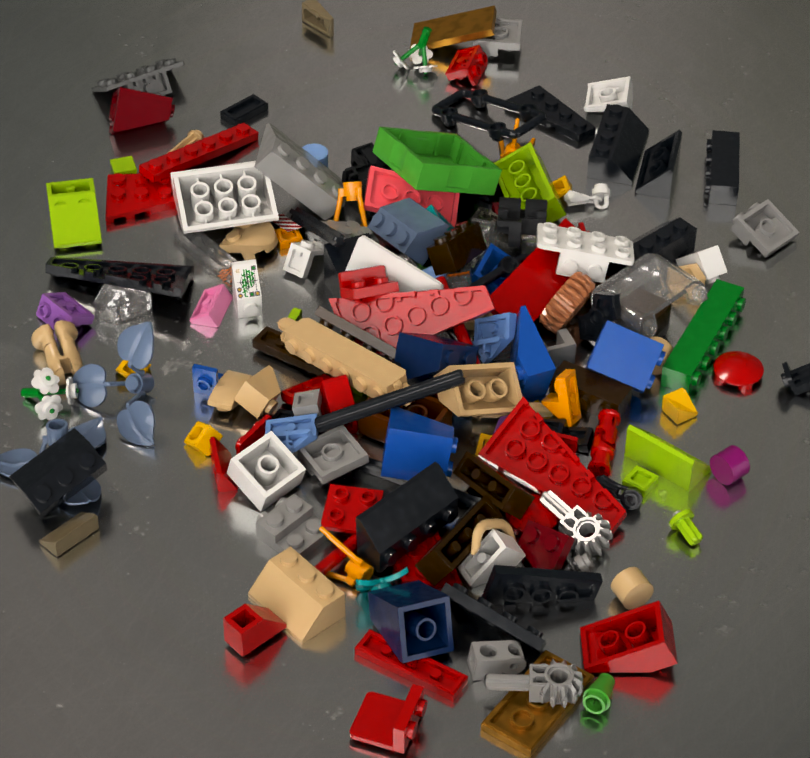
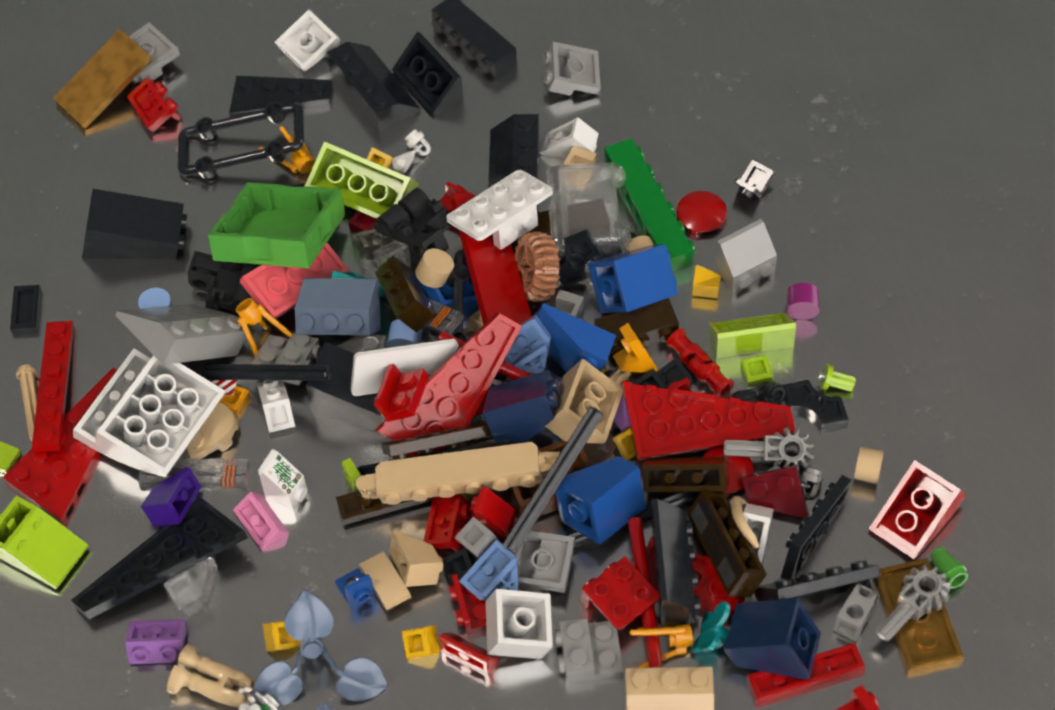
camera: 45 degrees left, 15 degrees up
plant [393,27,438,75] -> none
none -> black slope [82,189,187,259]
none -> dark purple slope [141,467,202,527]
none -> tan piece [415,248,454,288]
none -> slope [715,219,777,292]
none -> black tile [783,380,849,429]

